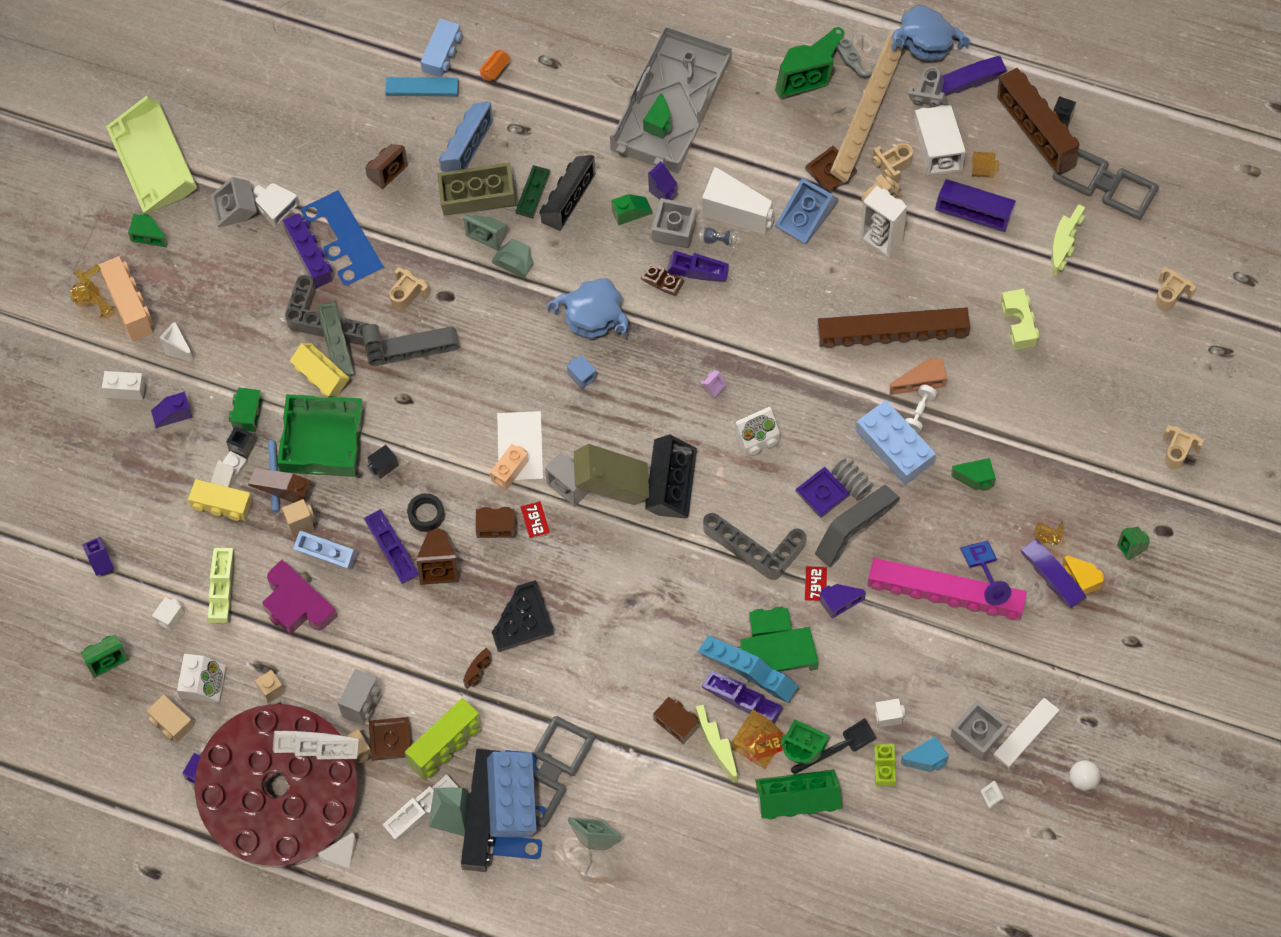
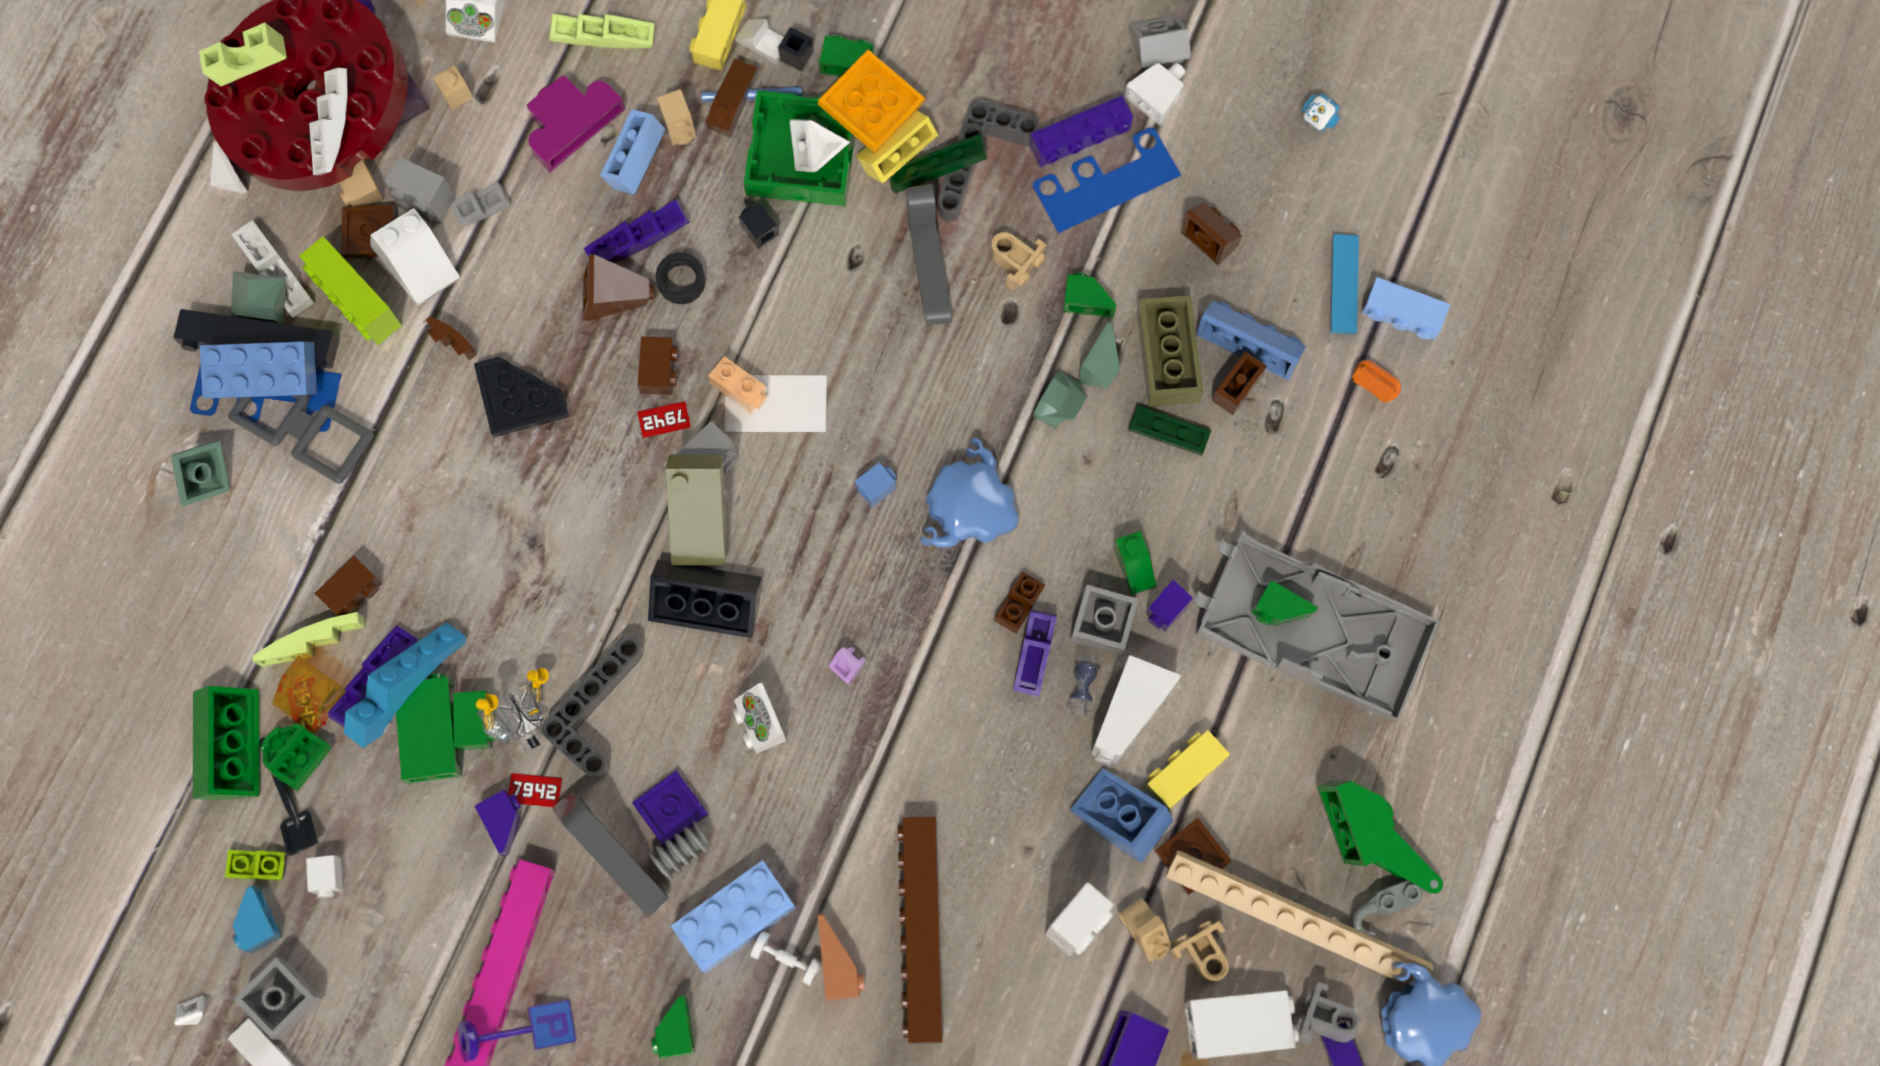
camera: 90 degrees right, 10 degrees up
black slope [539,155,596,232] -> none
none -> yellowish green arch [199,23,287,86]
none -> white slope [371,208,460,306]
none -> light grey slope [450,181,511,226]
none -> clear torso [476,667,549,753]
none -> white slope [790,119,850,172]
none -> light orange plate [818,50,926,153]
none -> green slope [1063,272,1116,318]
none -> light yellow brick [1145,730,1230,811]
none -> reddish brown brick [1212,351,1267,415]
none -> head [1302,93,1341,132]

